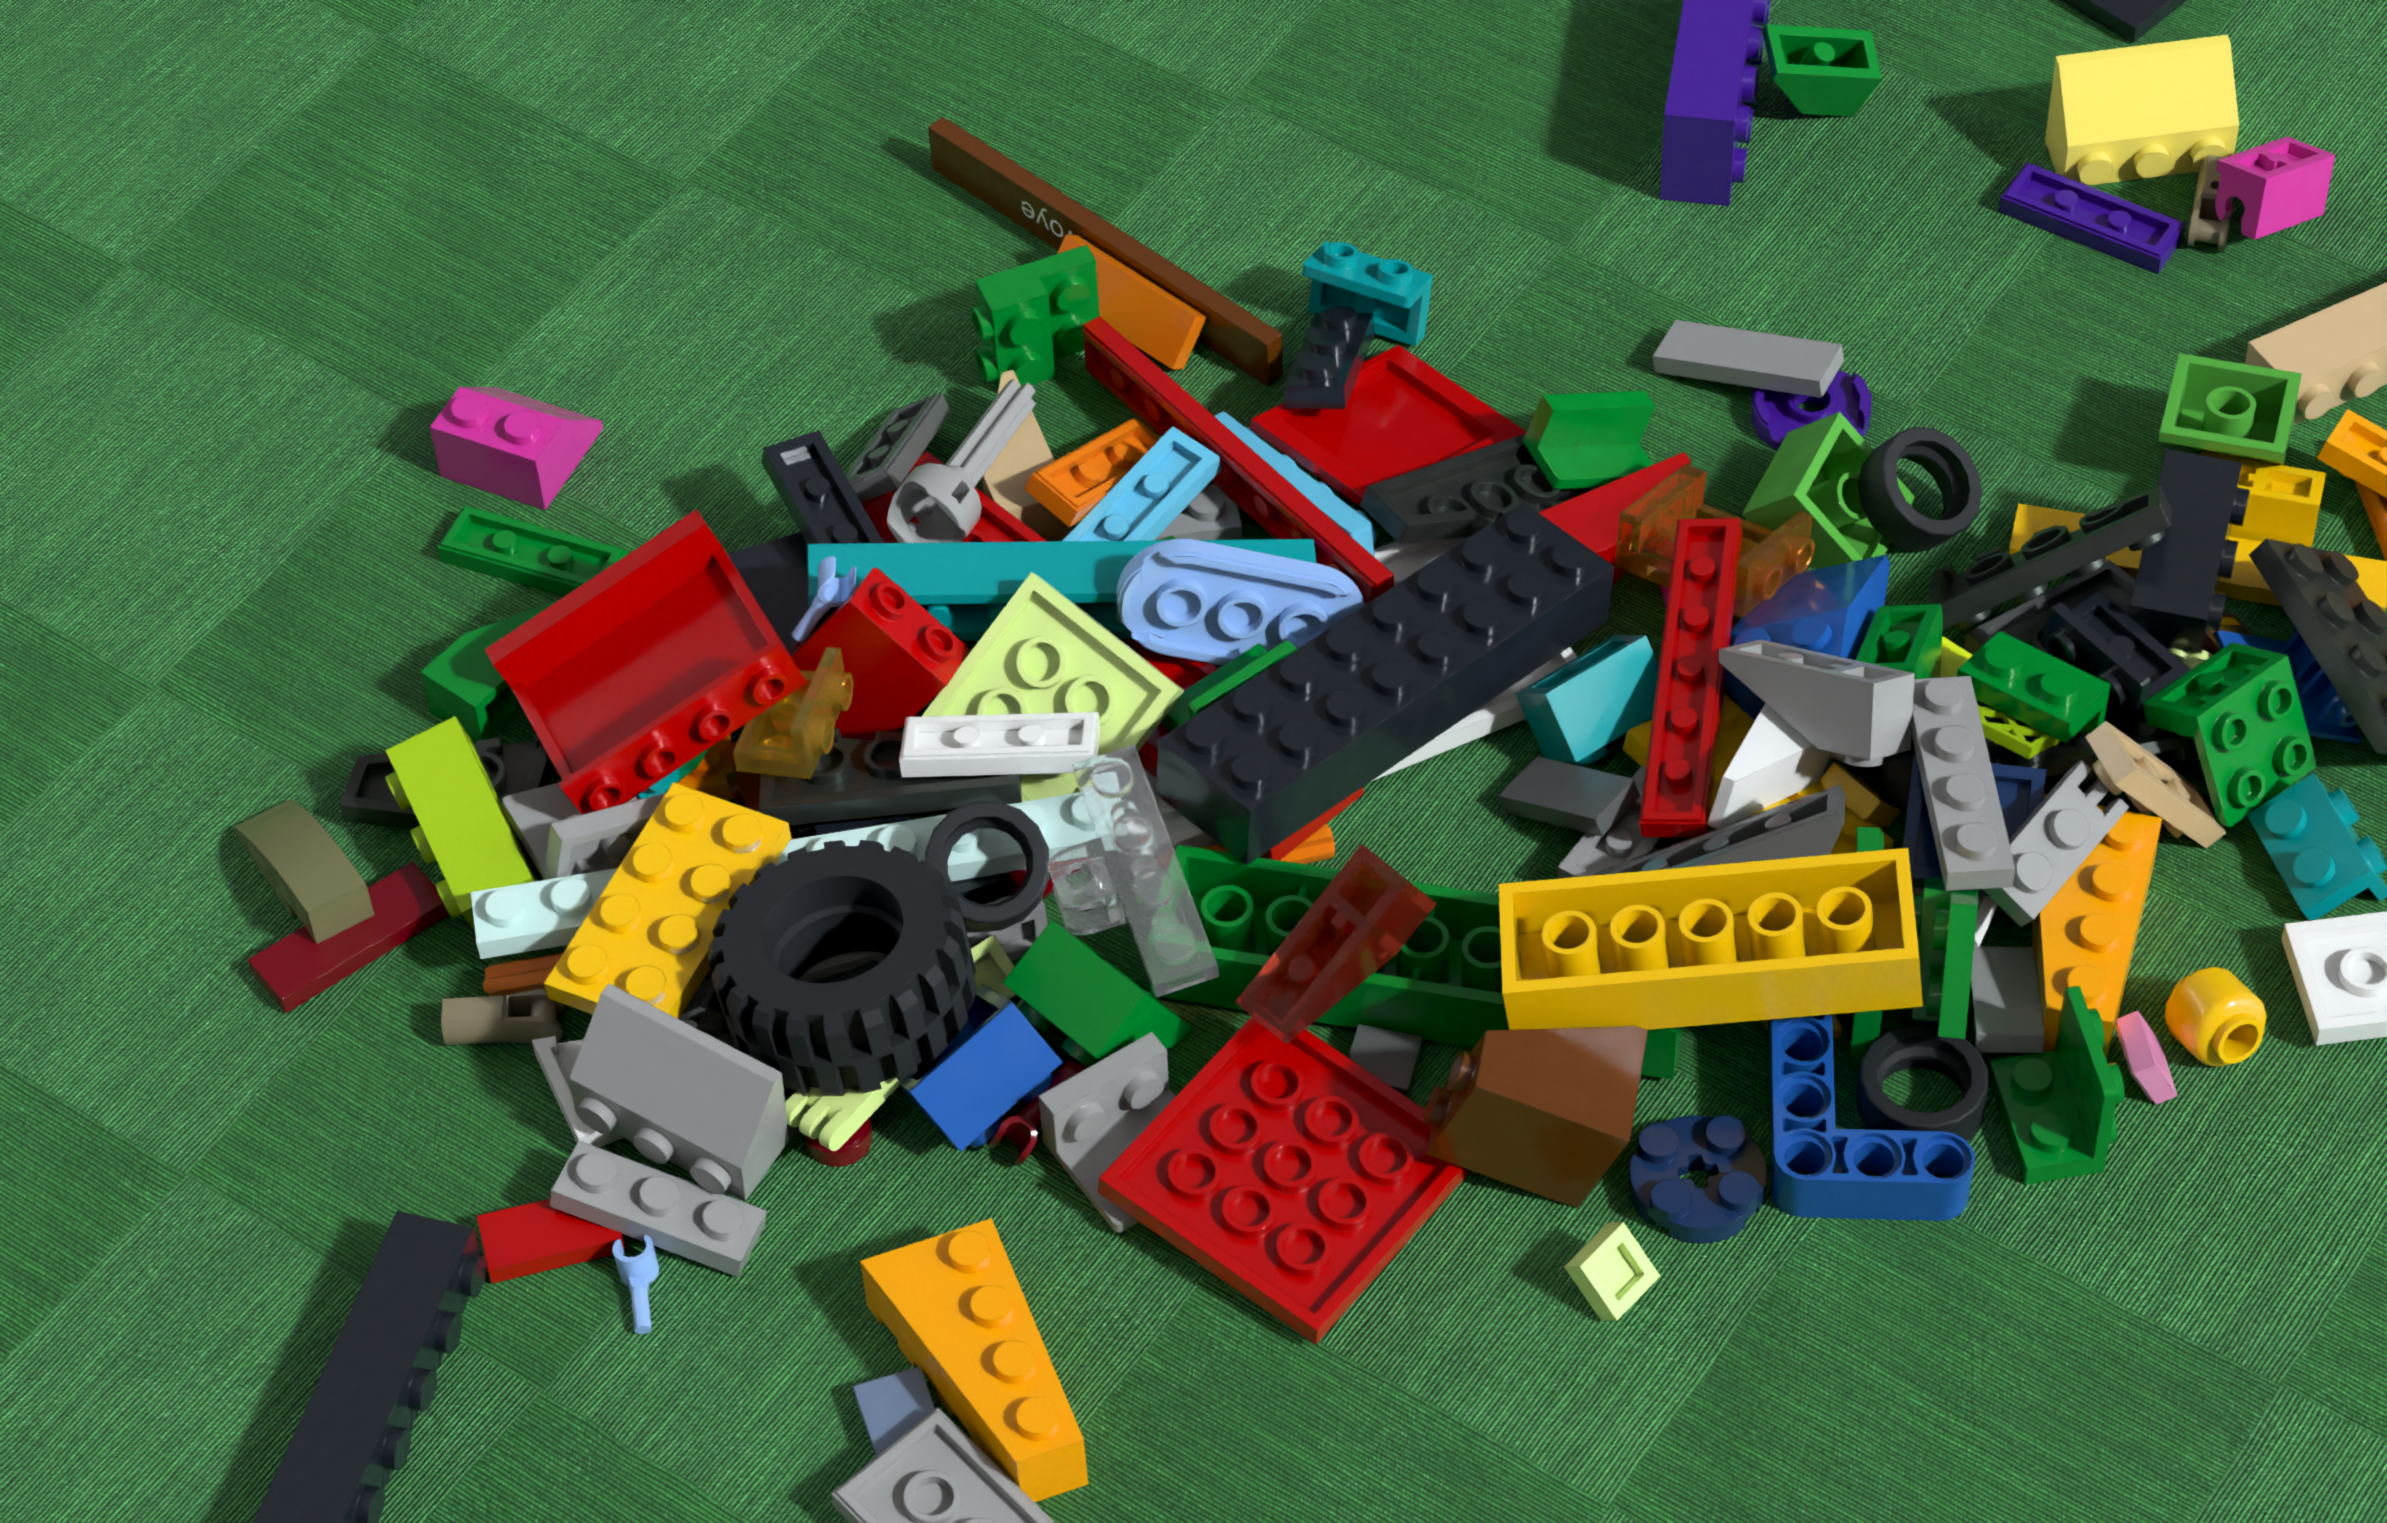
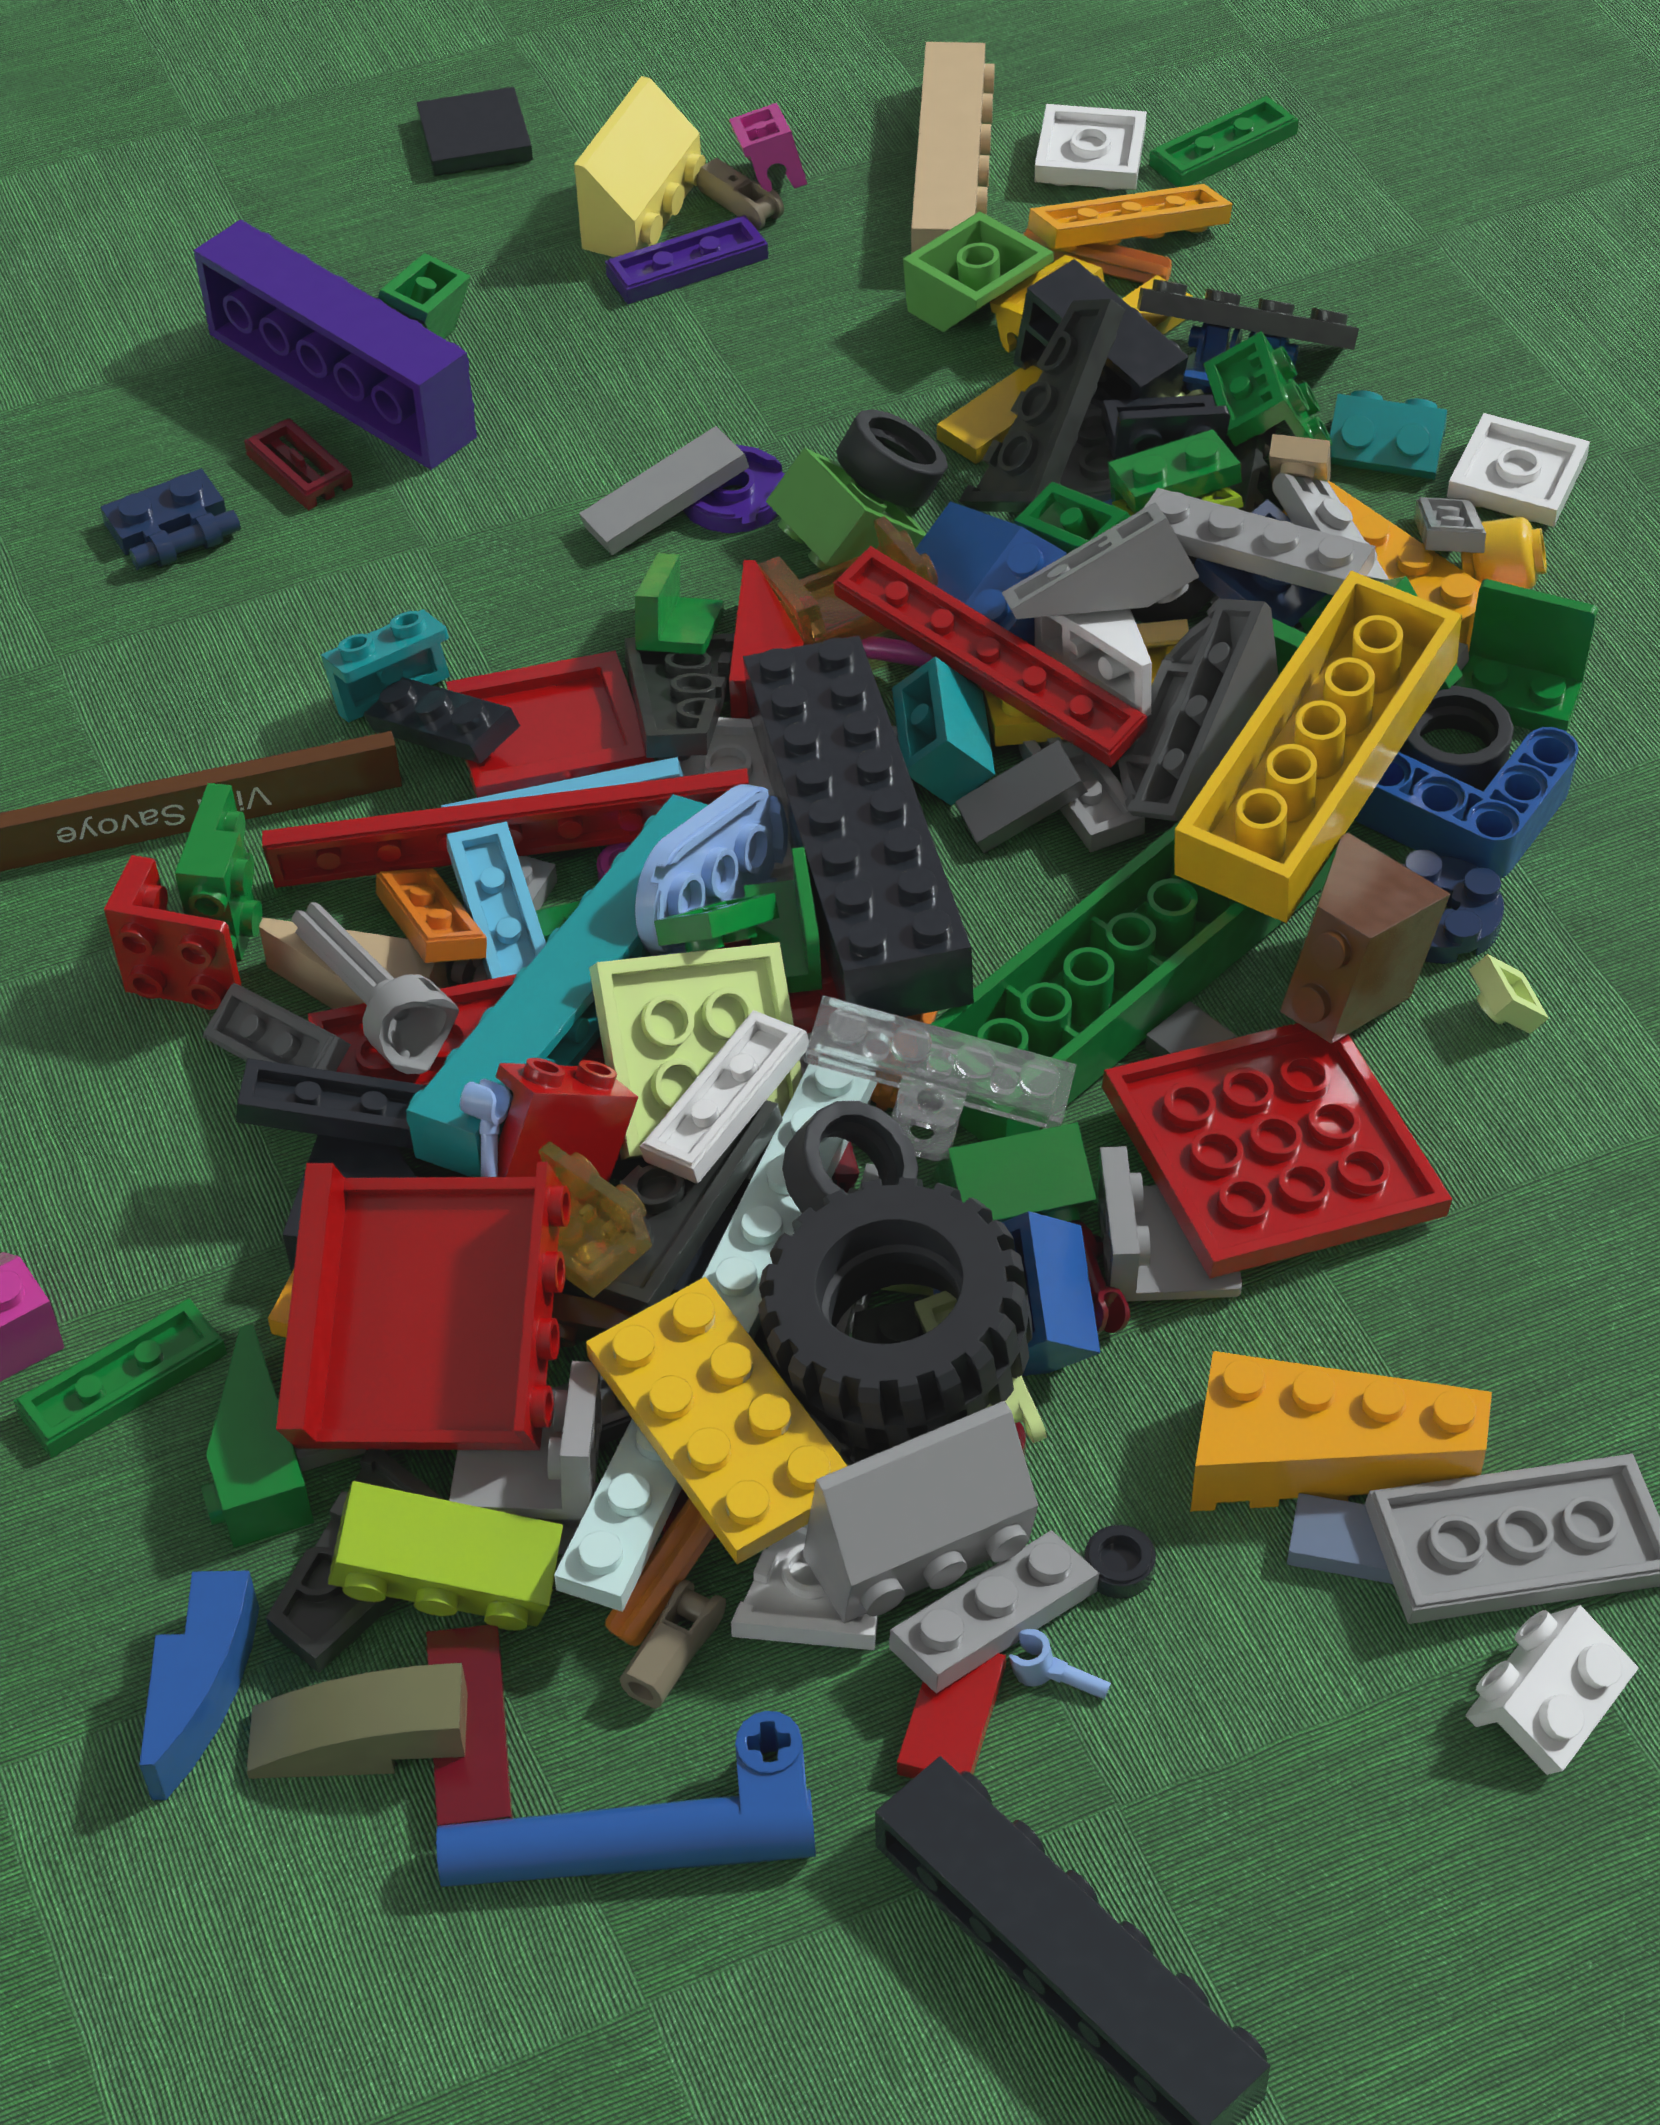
camera: 60 degrees left, 0 degrees up
orange tile [1057,235,1207,370] -> none
clear red slope [1235,844,1437,1044] -> none
none -> dark blue plate [100,468,241,570]
none -> red bracket [104,855,242,1010]
none -> blue slope [139,1571,259,1800]
none -> dark red tile [244,418,353,511]
none -> blue axle [436,1711,816,1887]
none -> green plate [654,893,780,952]
none -> black tile [1084,1525,1156,1599]
none -> light grey tile [1414,497,1486,553]

